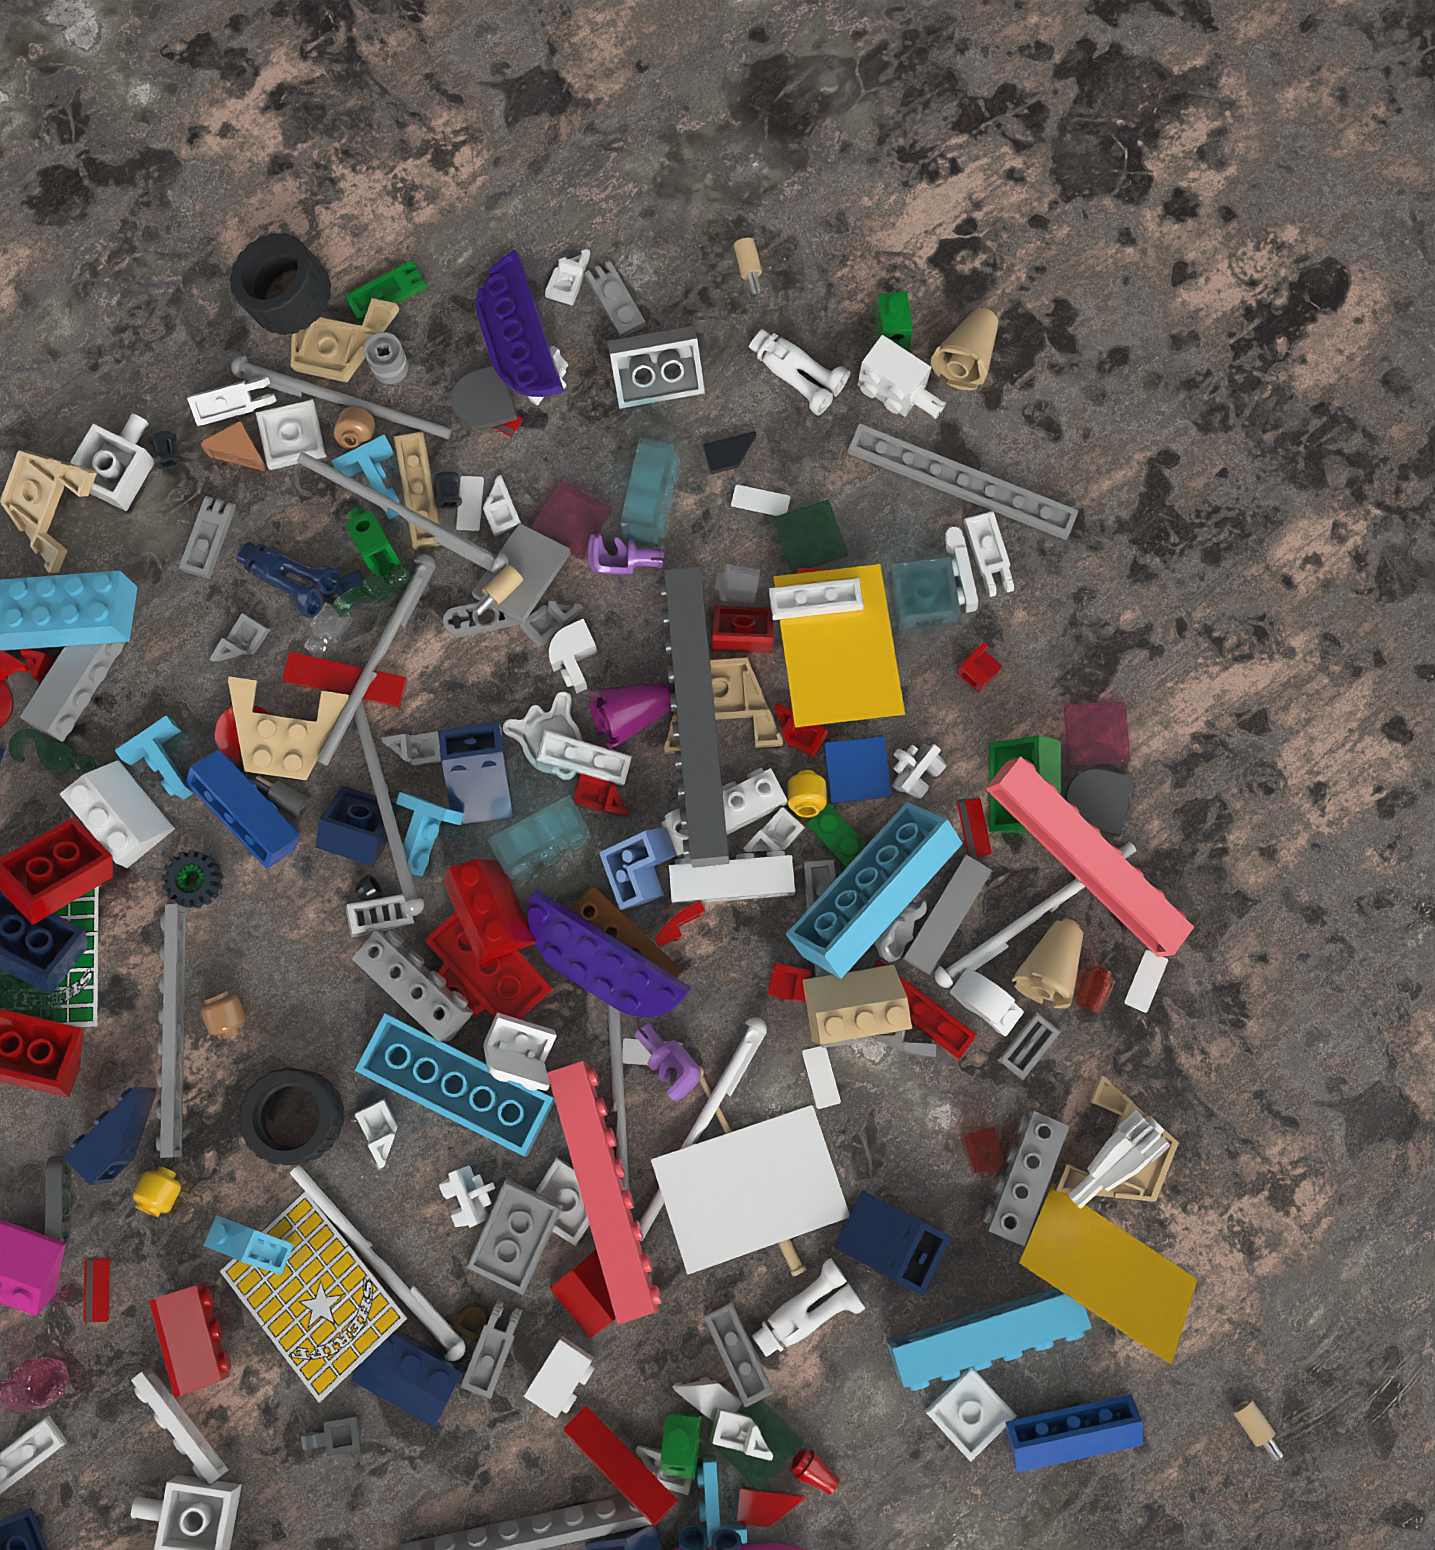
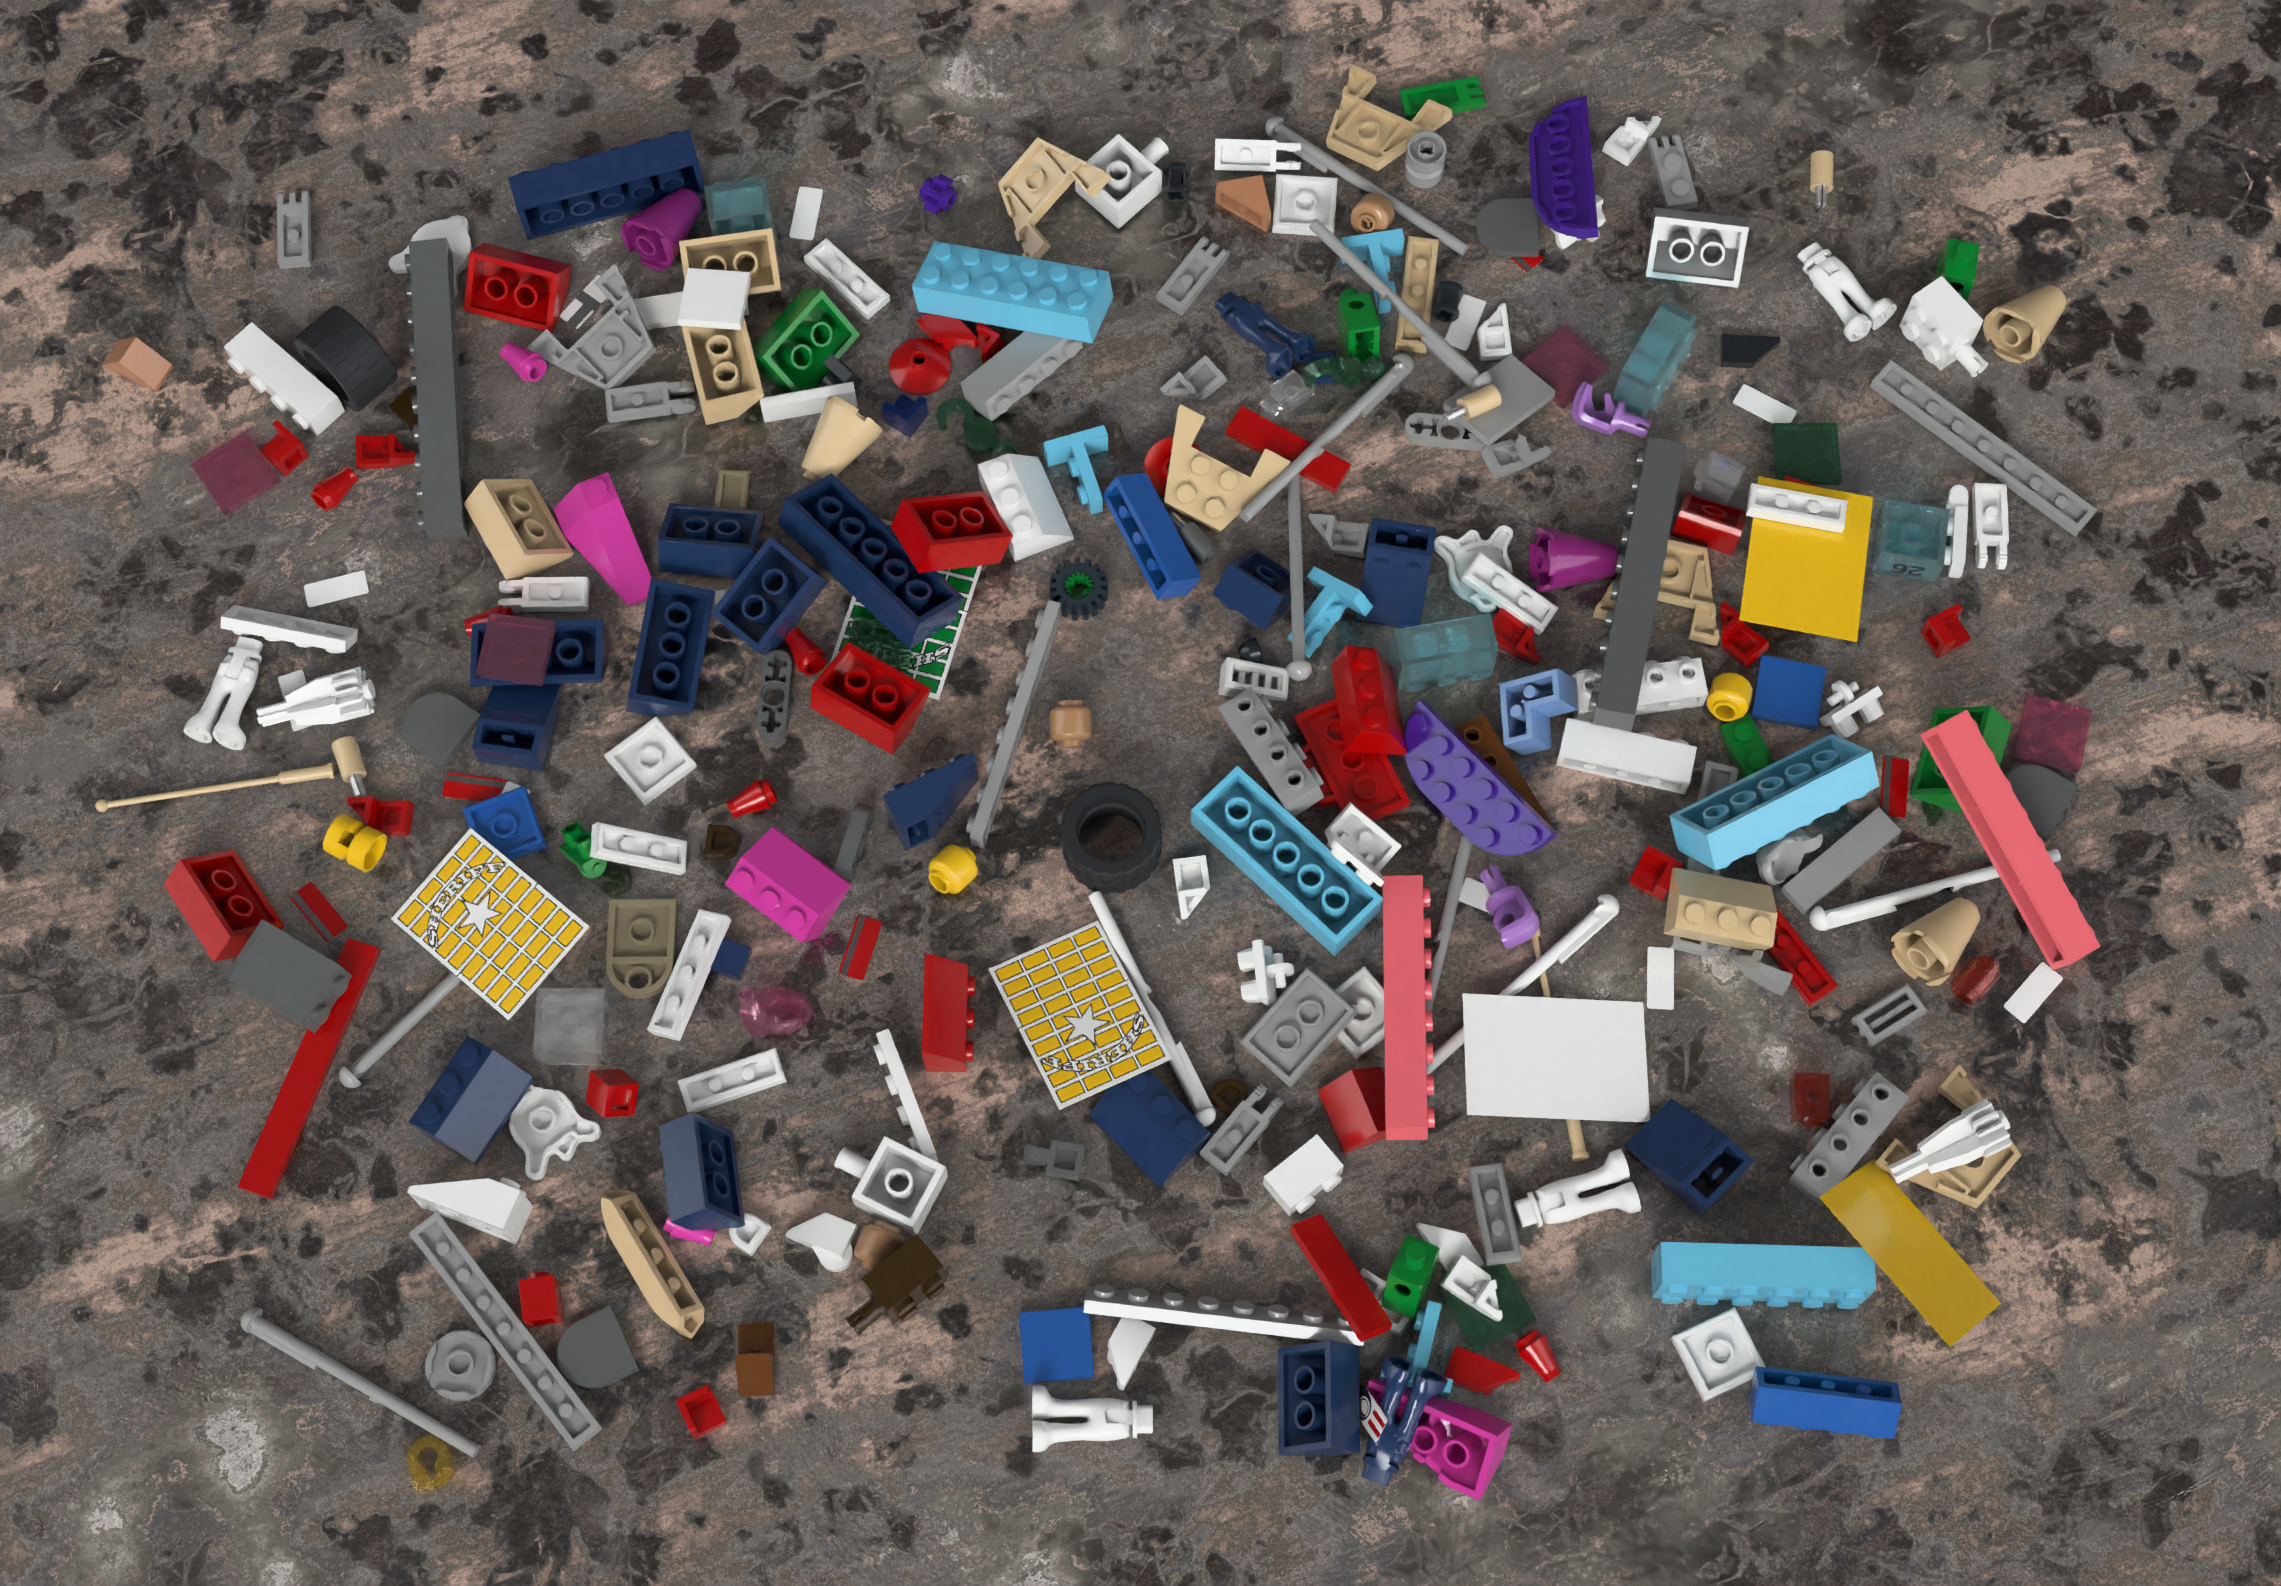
camera: 20 degrees right, 10 degrees down
medium azure bracket [203,1215,294,1275] -> none
black tyre [230,233,331,335] -> none
white brick [549,619,597,693] -> none
red slope [655,900,705,947] -> none
white slope [743,807,806,852] -> none
white brick [949,968,1024,1037] -> none
tan piece [1232,1398,1283,1461] -> none

